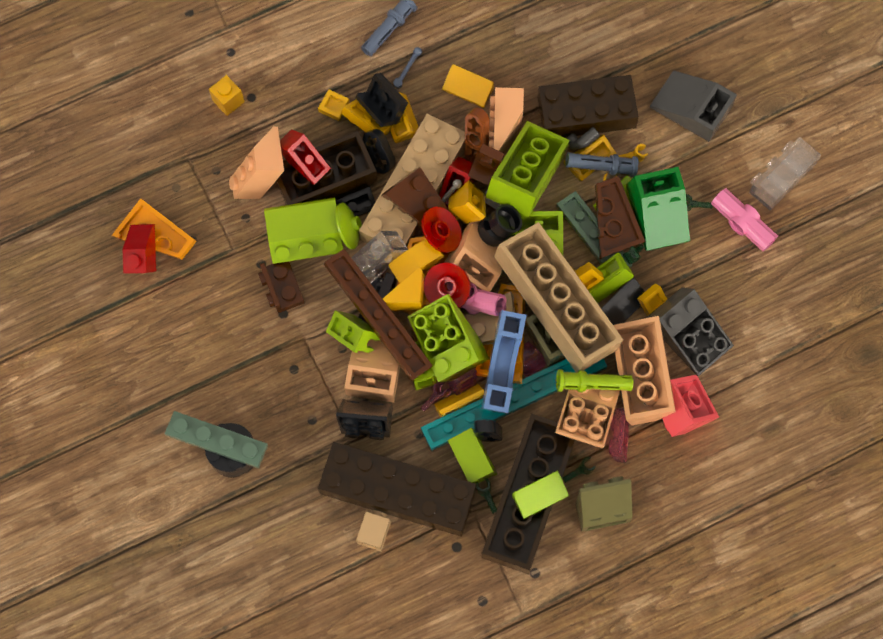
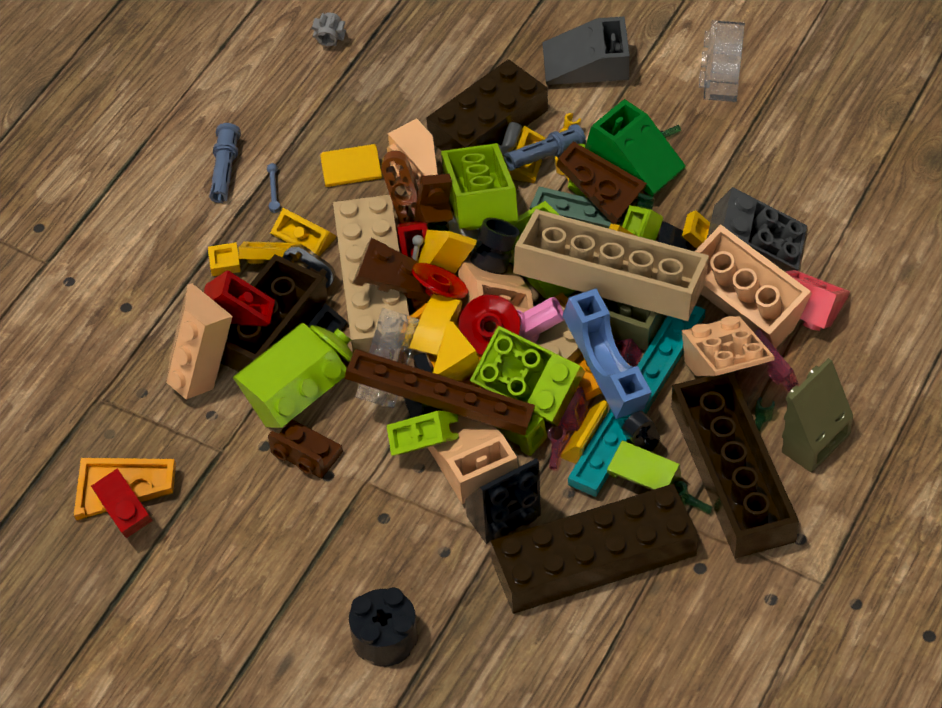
camera: 35 degrees left, 20 degrees down
sand green plate [165,411,268,469] -> none
yellow brick [209,75,245,116] -> none
black bracket [355,73,408,127] -> none
tan brick [356,510,391,552] -> none
lime slope [512,471,569,519] -> none
lime pin [556,369,633,393] -> none
bright pink piece [711,188,778,251] -> none

